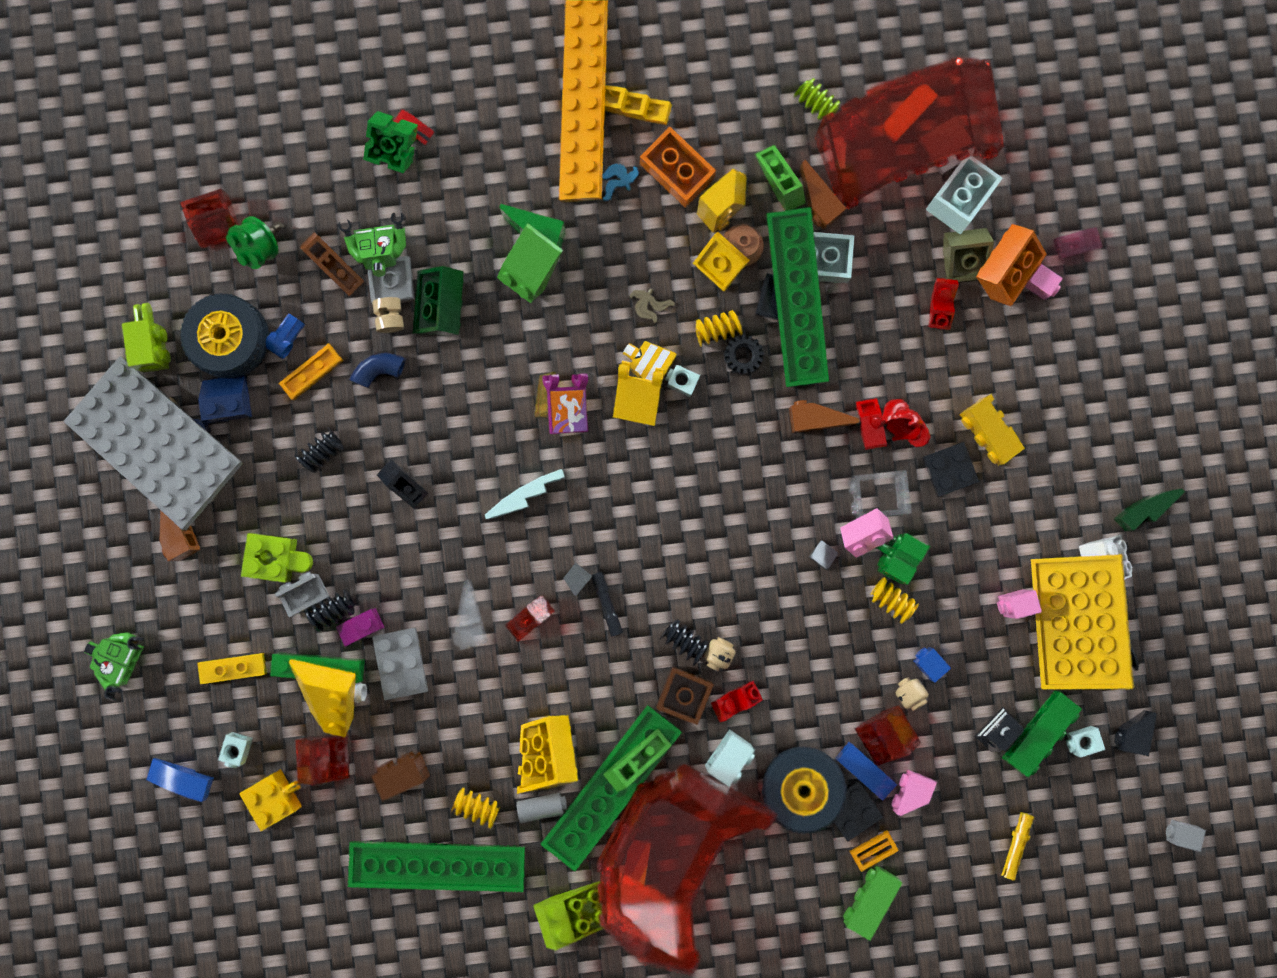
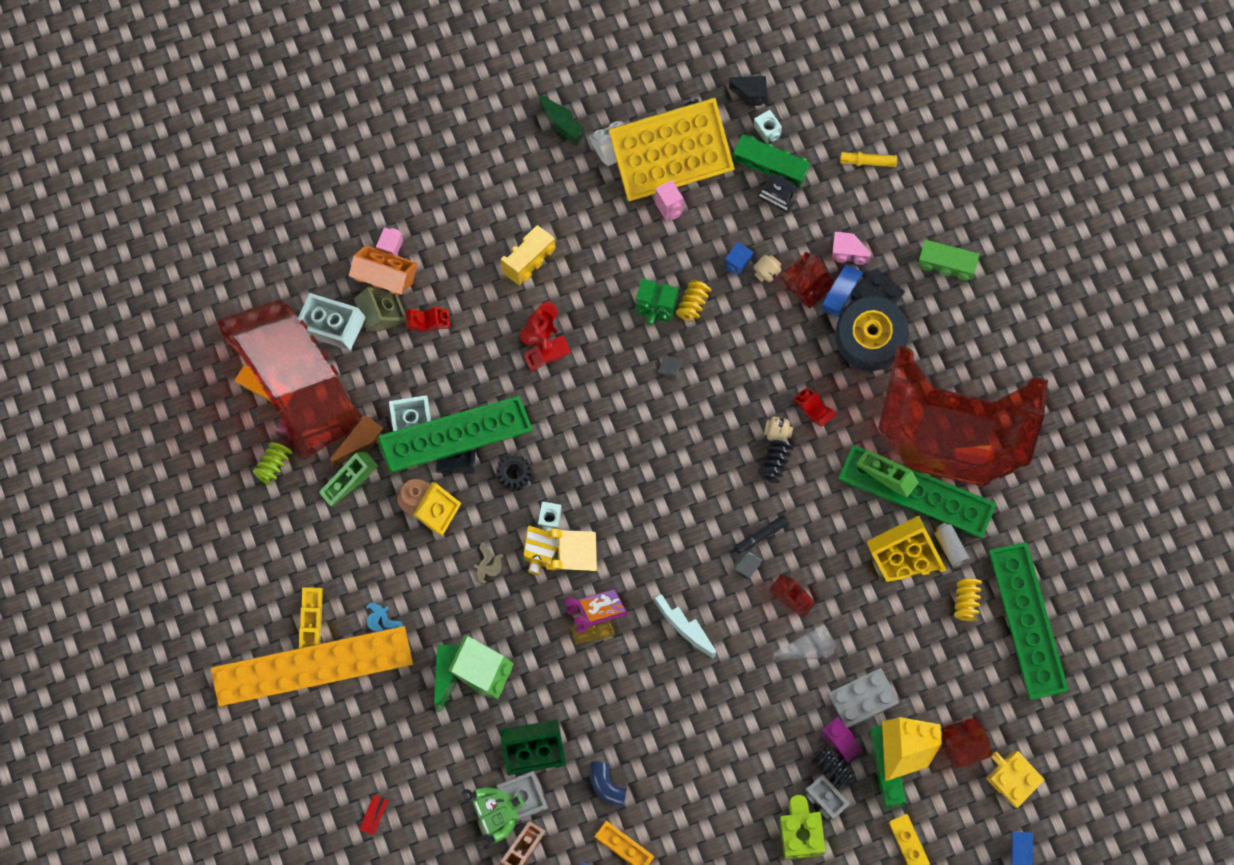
camera: 100 degrees left, 15 degrees down
light aqua brick [218,732,253,768] -> none
black piece [294,427,344,473] -> none
green brick [363,111,418,174] -> none
tan wheel [372,297,404,333] -> none
reddish brown brick [372,751,430,801] -> none
black slope [377,459,428,509] -> none
lime slope [533,881,614,950] -> none
orange brick [640,126,716,208] -> none
reddish brown brick [656,666,714,725] -> none
yellow piece [695,310,743,347] -> none
yellow wedge [697,168,747,233] -> none
light aqua brick [705,729,755,787] -> none
dark orange slope [789,400,859,433] -> none
bright pink brick [840,508,894,558] -> none
clear window [849,470,911,519] -> none
light orange tile [849,830,899,872] -> none
black plate [922,442,979,497] -> none
clear pink plate [1054,227,1102,260] -> none
light grey brick [1166,819,1206,852] -> none

